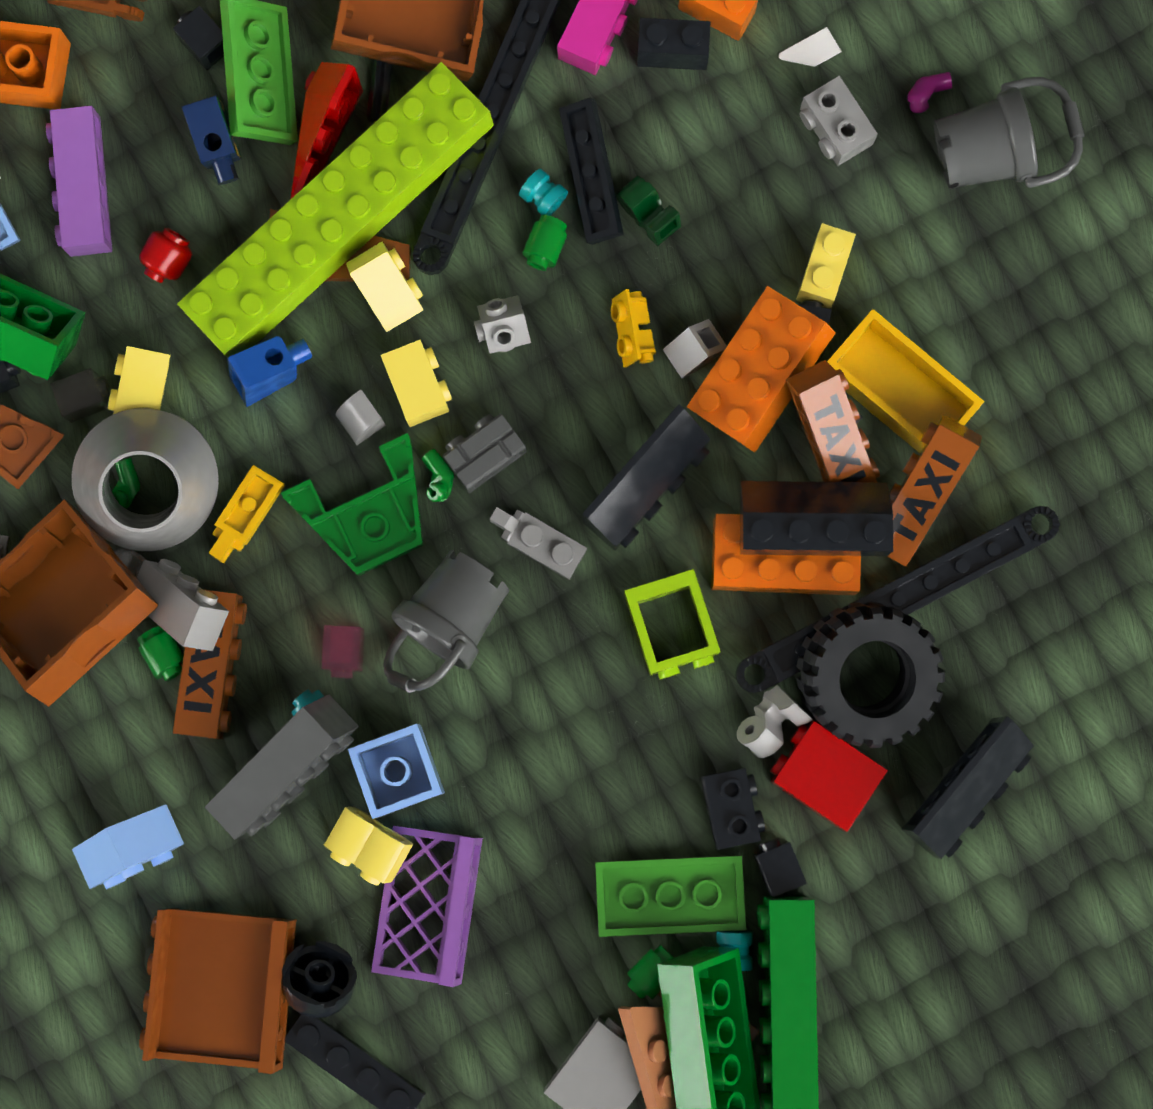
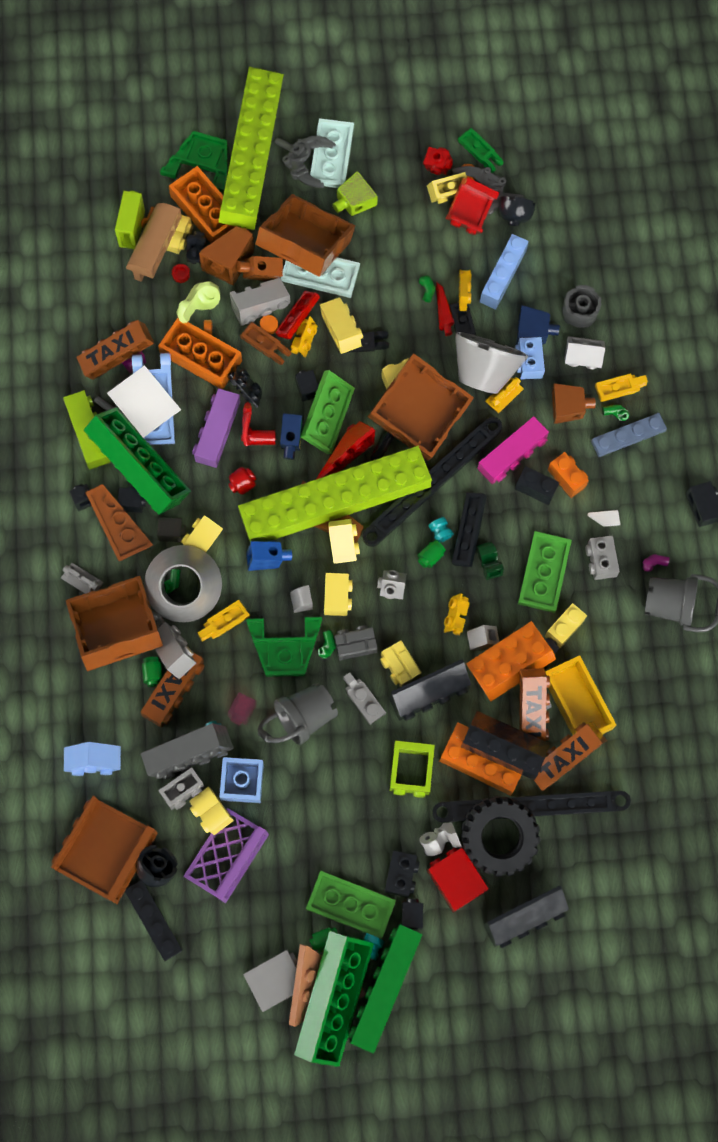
camera: 15 degrees right, 10 degrees down
none -> light grey brick [158,767,204,810]
none -> black hinge [228,365,262,408]
none -> red piece [241,402,276,446]
none -> light yellow brick [380,640,422,687]
none -> bright green plate [518,531,572,613]

